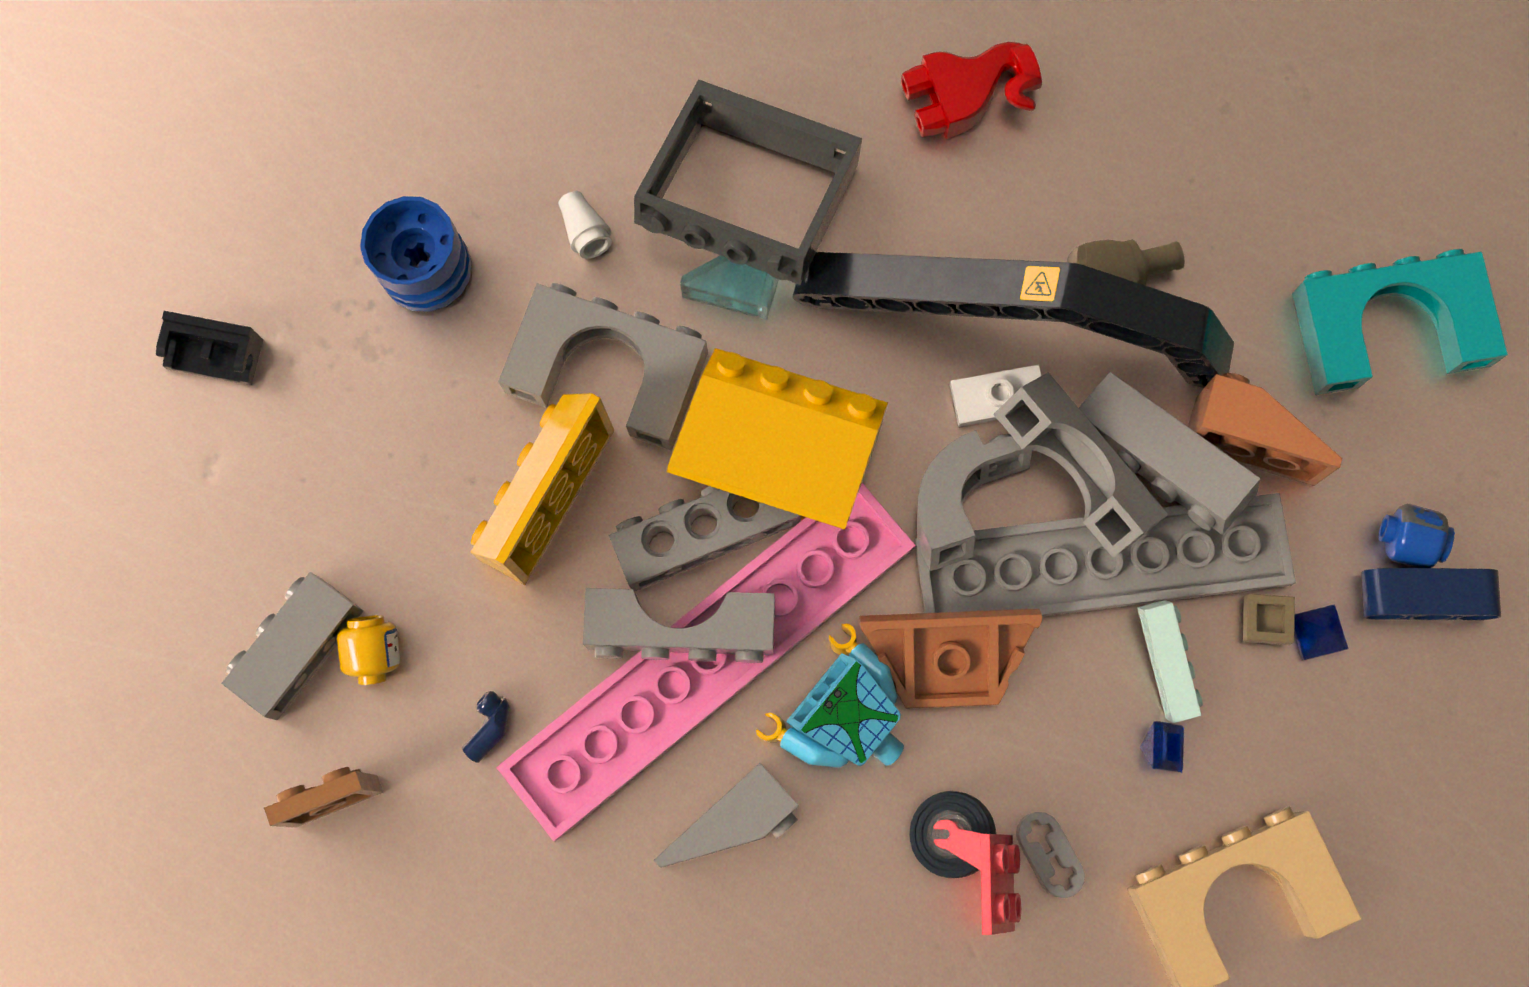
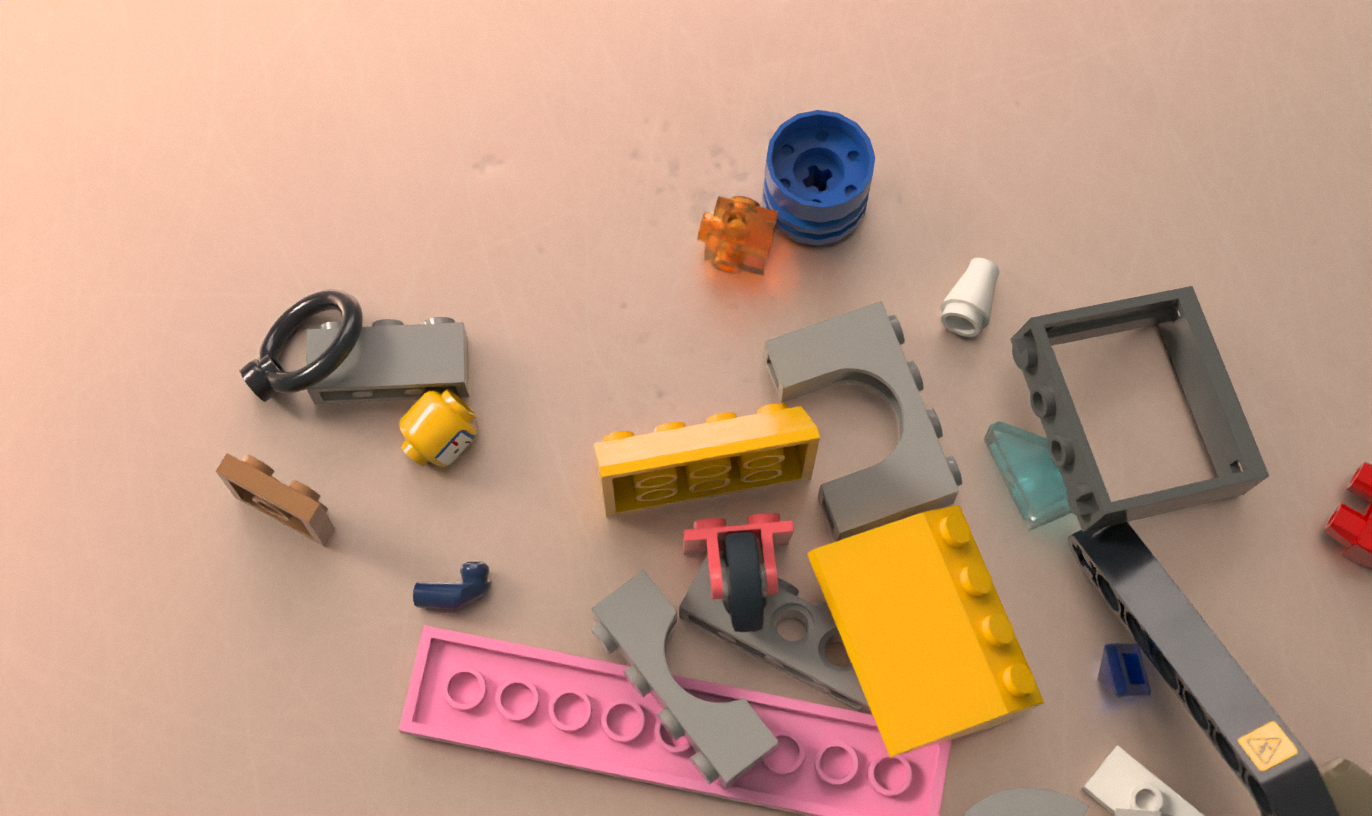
camera: 45 degrees right, 5 degrees down
black hinge [156,311,264,386] -> none
none -> black piece [239,289,363,402]
none -> plate [683,513,794,632]
none -> clear orange brick [697,196,778,276]
none -> clear blue slope [1097,643,1151,698]

